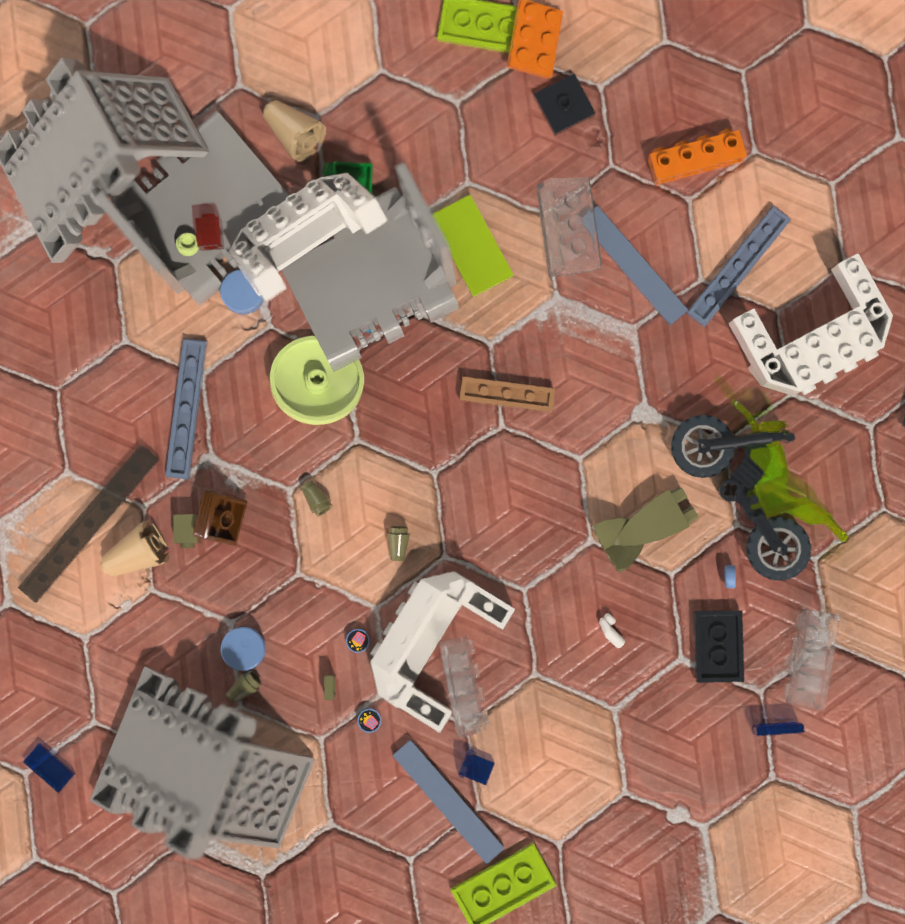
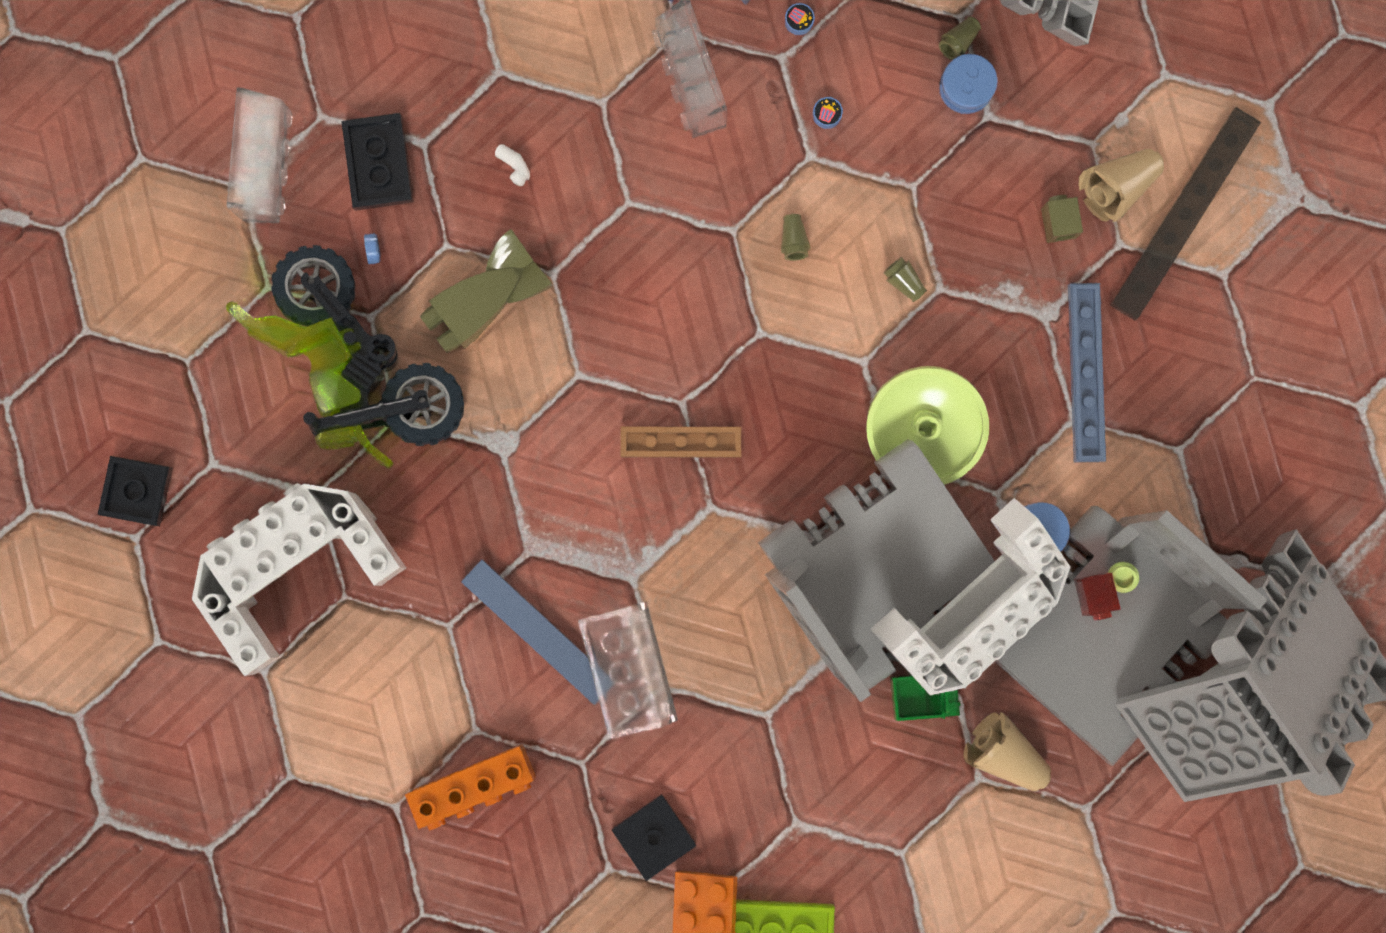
camera: 170 degrees right, 0 degrees up
reddish brown brick [193,490,248,546] -> none
olive tile [324,675,336,700] -> none
white wedge [370,572,515,732] -> none
lime tile [432,194,514,298] -> none
sand blue tile [686,205,791,327] -> none
clear blue tile [752,721,804,736] -> none

